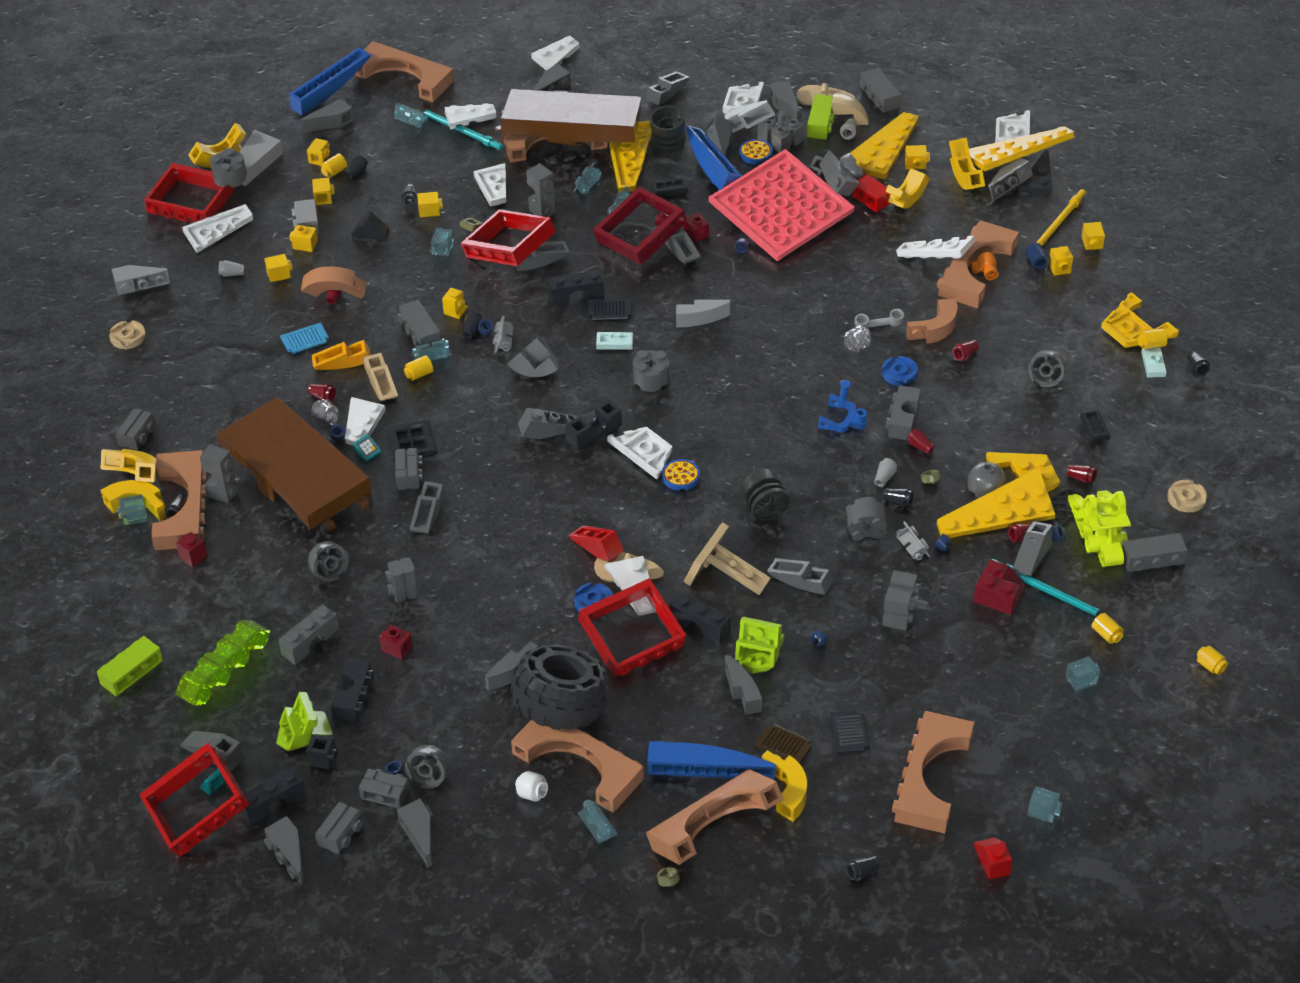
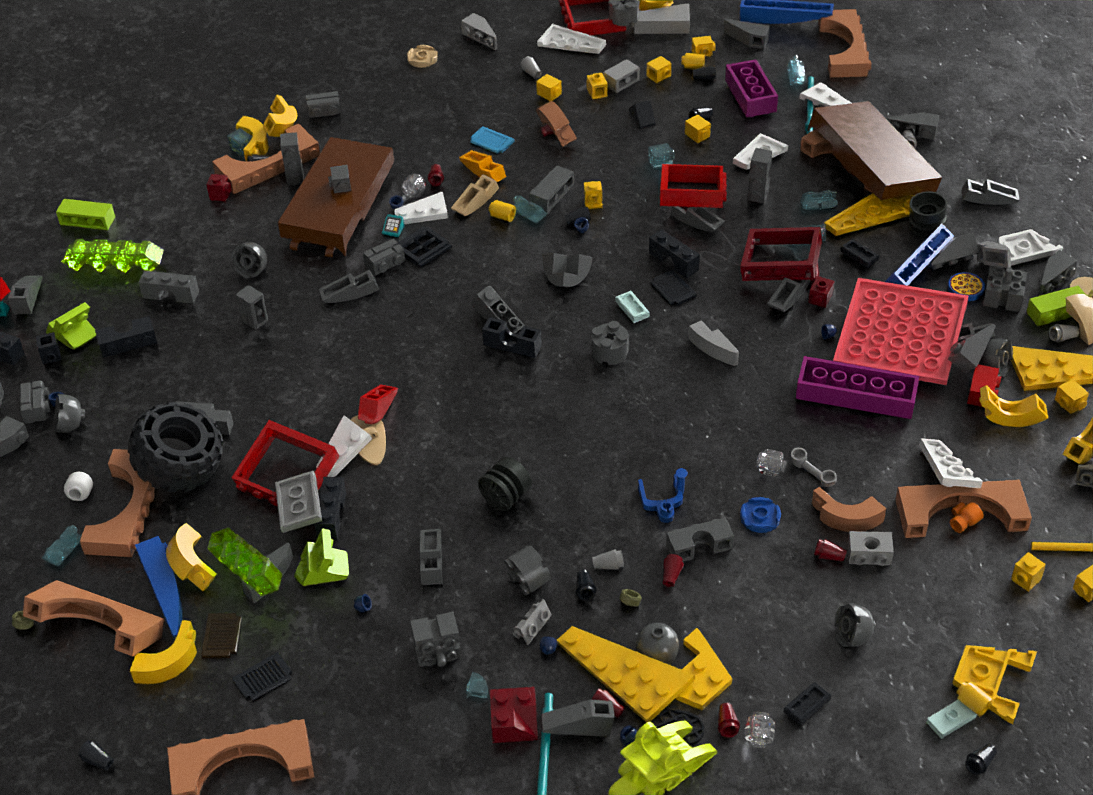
camera: 60 degrees right, 0 degrees up
dark red brick [379,625,413,660] -> none
olive tile [460,218,483,232] -> none
light grey hinge [493,316,513,353] -> none
white wing [531,36,579,70] -> none
blue tile [574,583,613,612] -> none
white wing [607,427,672,479] -> none
tile [662,459,700,491] -> none
tan piece [684,522,770,595] -> none
dark blue brick [1025,243,1050,270] -> none
none -> yellow arch [166,523,217,591]
none -> clear neon green brick [207,528,282,596]
none -> light grey tile [275,471,322,533]
none -> dark grey brick [328,165,351,193]
none -> clear light blue tile [466,672,488,699]
none -> magenta brick [725,59,778,117]
none -> clear head [745,712,775,748]
none -> magenta brick [796,356,919,419]
none -> light grey brick [847,531,894,566]

